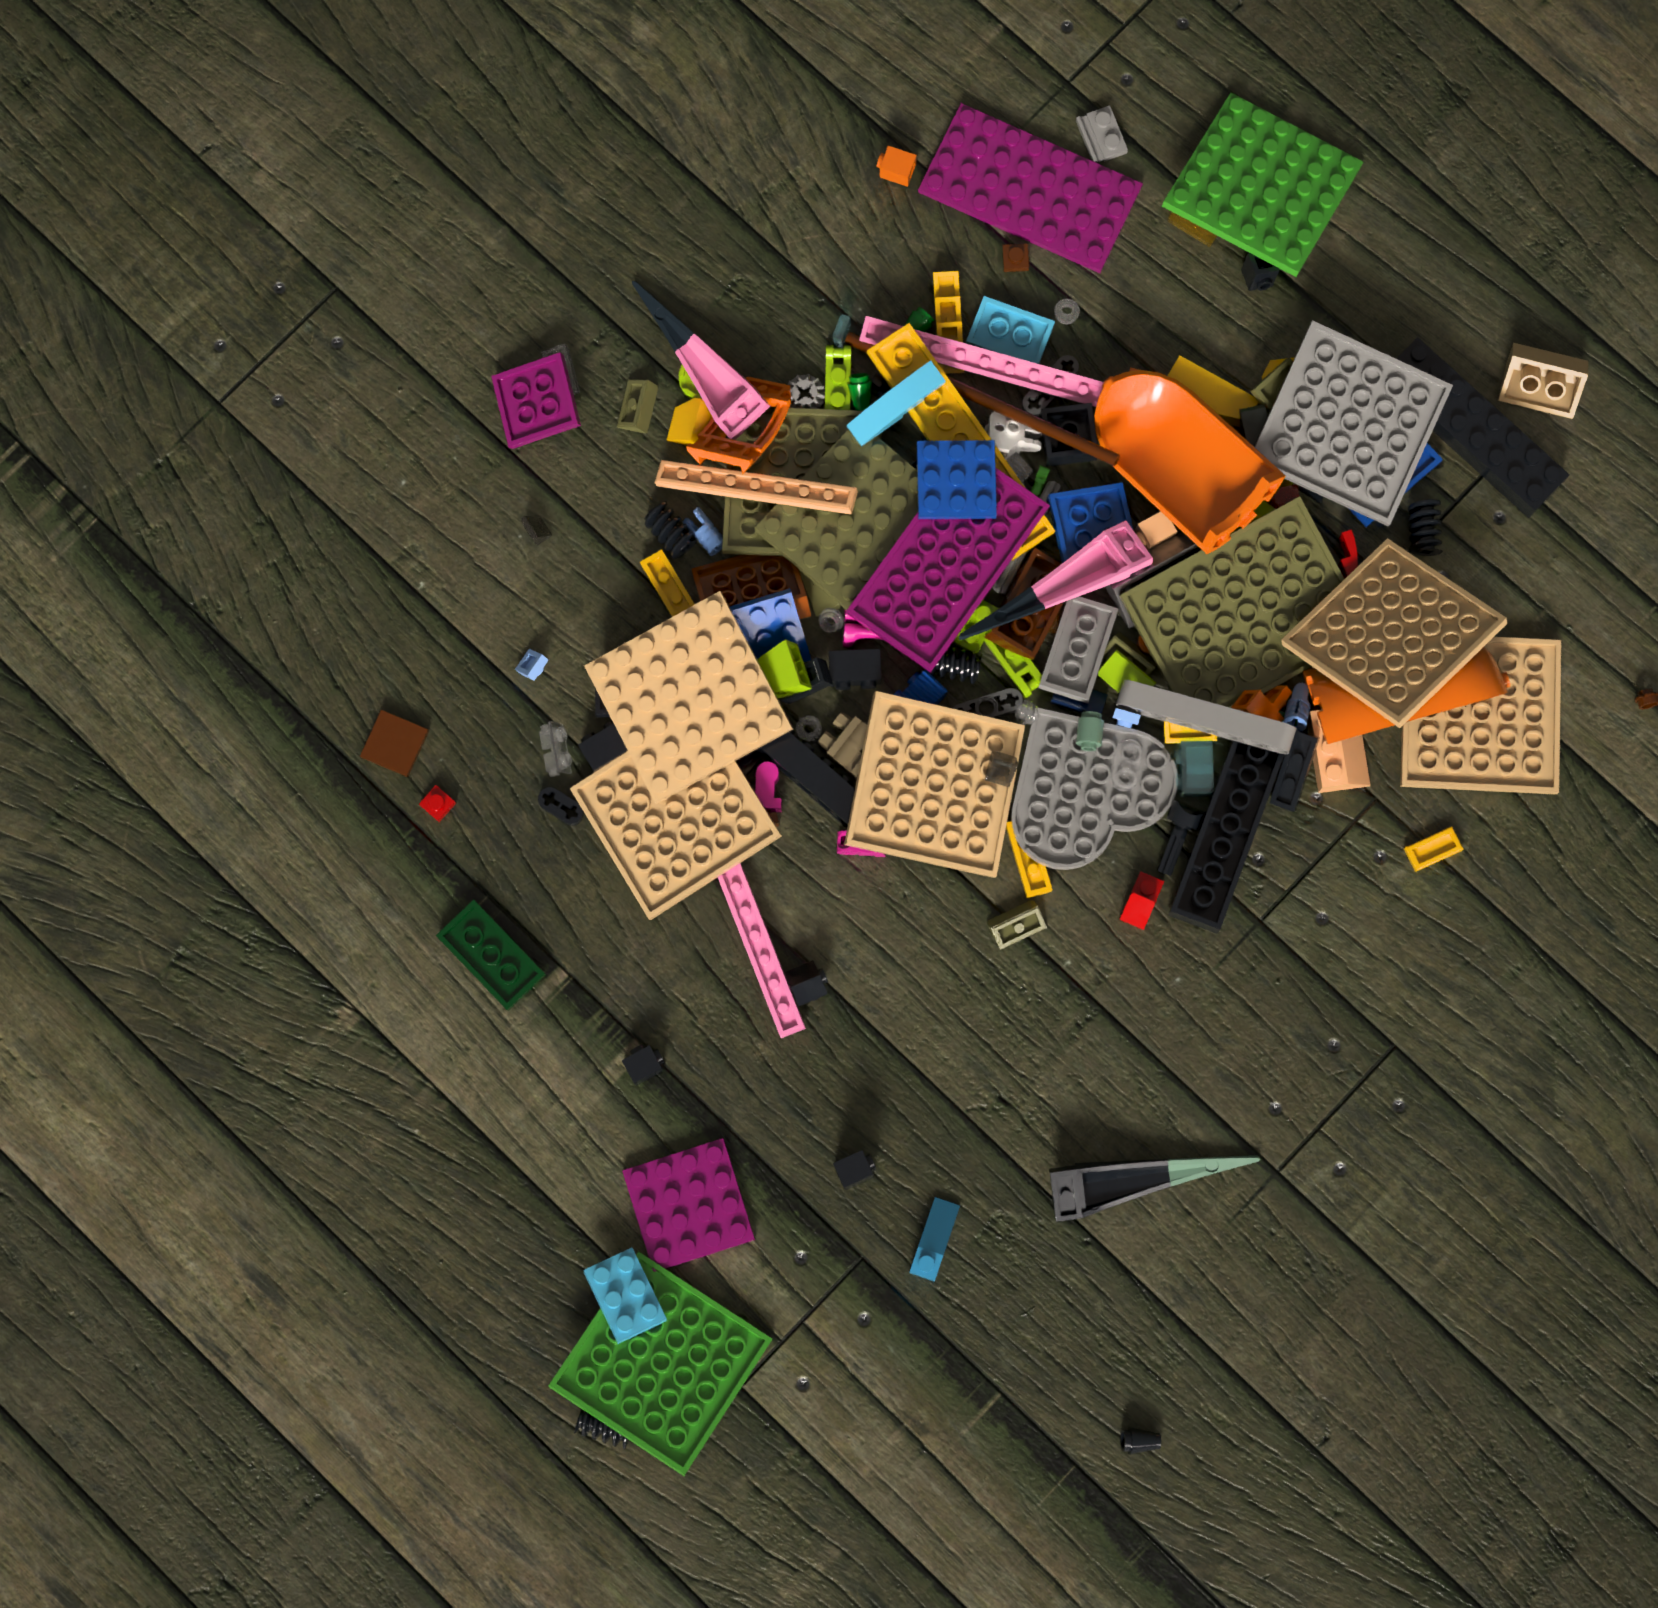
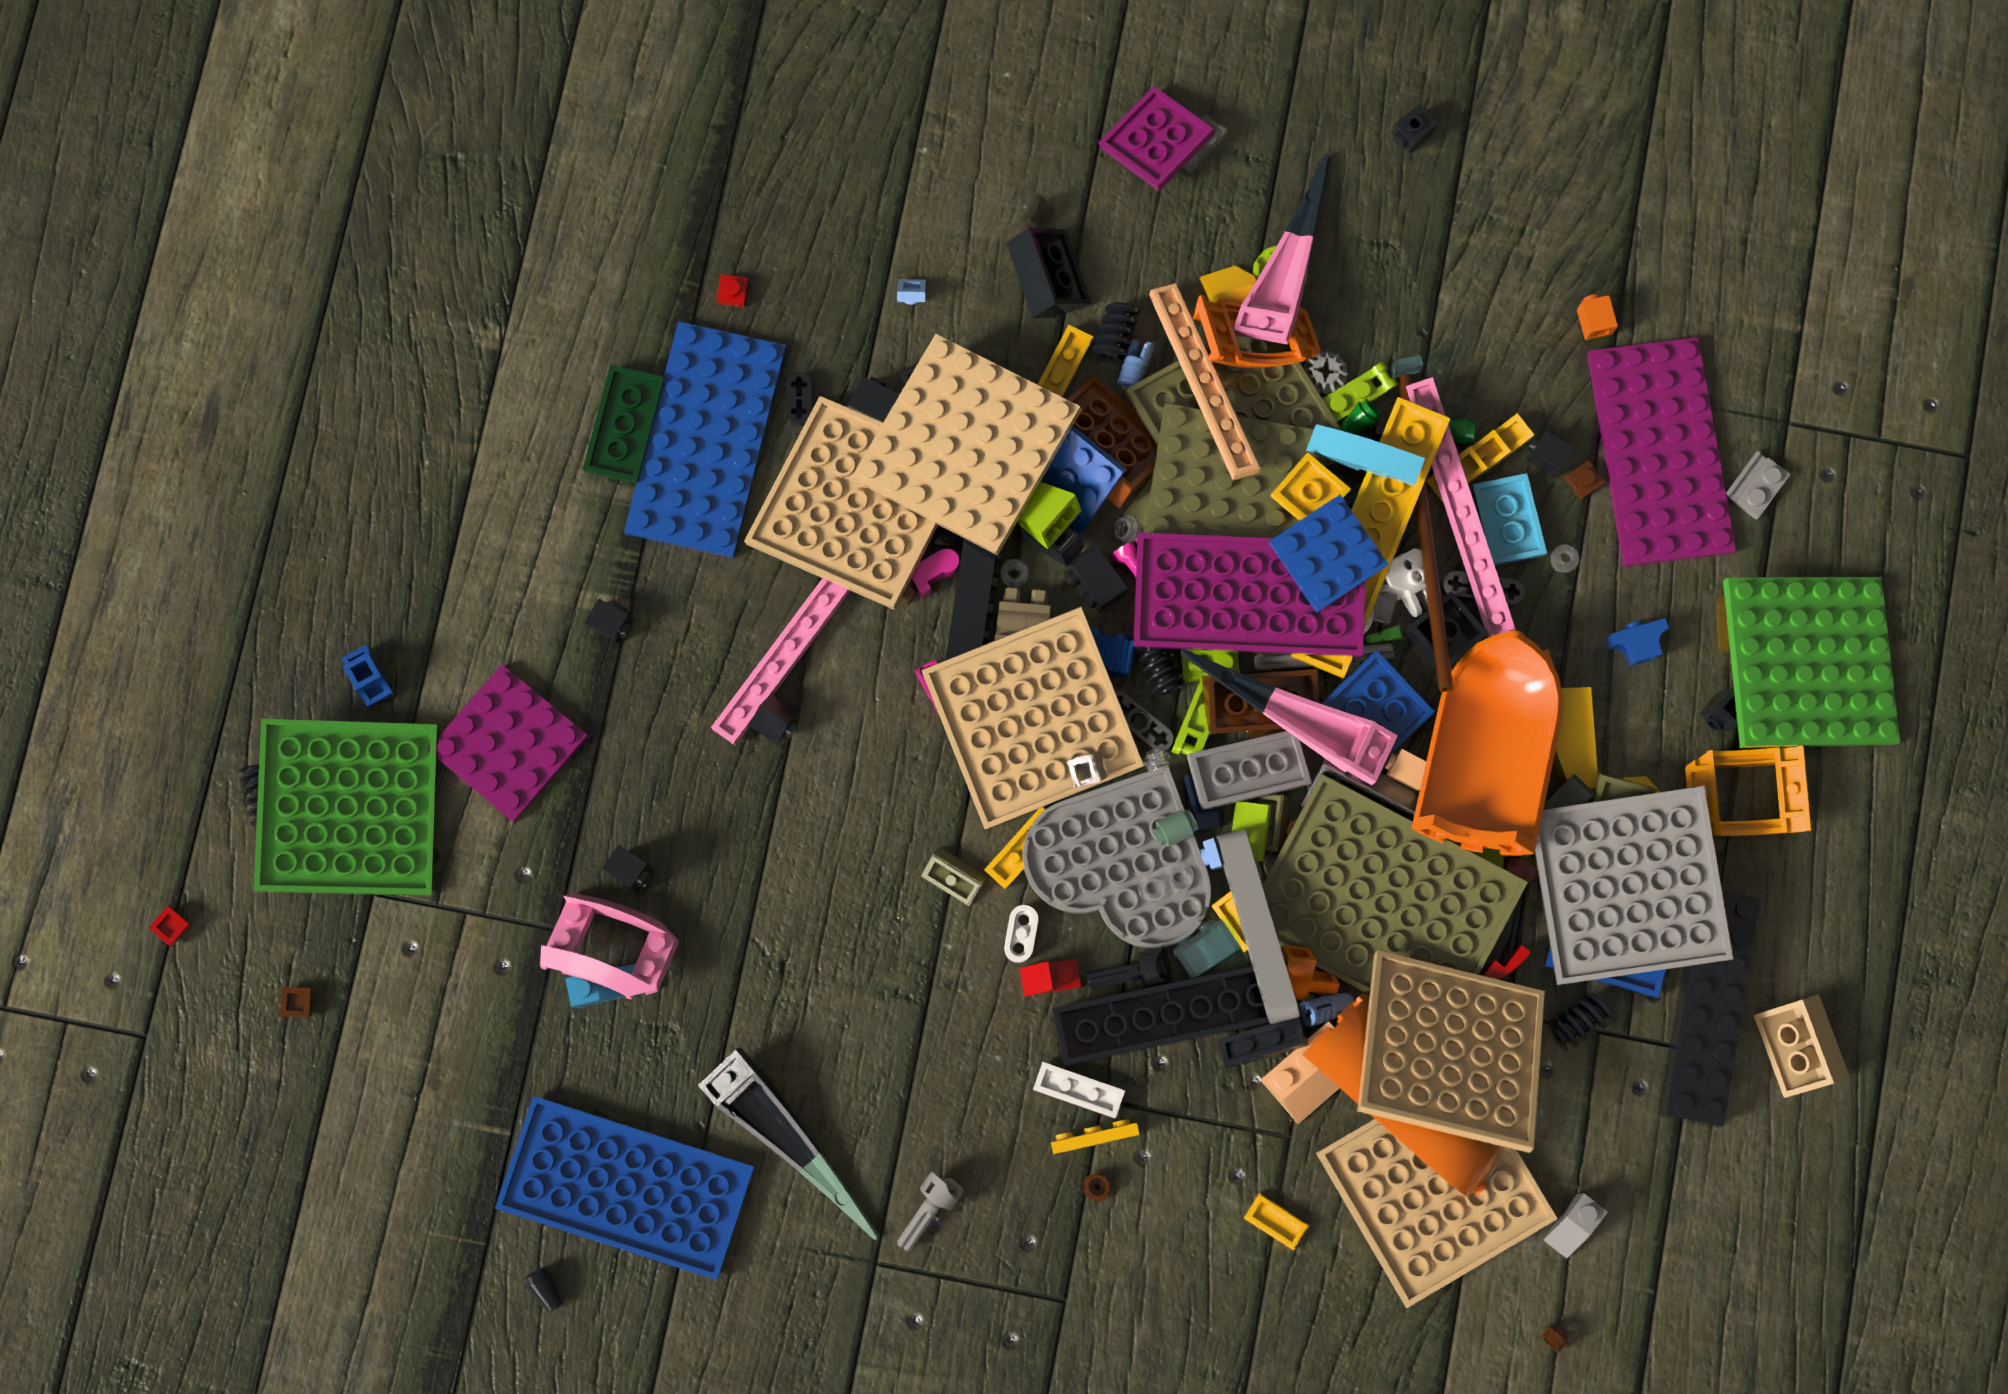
camera: 50 degrees right, 0 degrees up
reddish brown tile [360,710,429,777] -> none
clear hinge [539,721,572,777] -> none
medium azure plate [584,1248,667,1344] -> none
olive slope [617,379,658,433] -> none
none -> red plate [148,906,192,947]
none -> reddish brown plate [280,987,313,1018]
none -> blue brick [341,645,395,708]
none -> blue plate [495,1096,755,1280]
none -> bright pink wedge [540,893,679,999]
none -> blue plate [624,322,787,558]
none -> light grey piece [897,1171,964,1252]
none -> white plate [1004,905,1038,963]
none -> black slope [1007,228,1091,318]
none -> white plate [1033,1062,1125,1118]
none -> yellow plate [1051,1119,1139,1154]
none -> reddish brown plate [1083,1172,1112,1202]
none -> yellow plate [1270,453,1351,521]
none -> black brick [1391,104,1438,153]
none -> black brick [1527,431,1575,478]
none -> light grey slope [1543,1193,1608,1258]
none -> blue brick [1606,618,1669,667]
none -> light orange wedge [1685,745,1812,836]

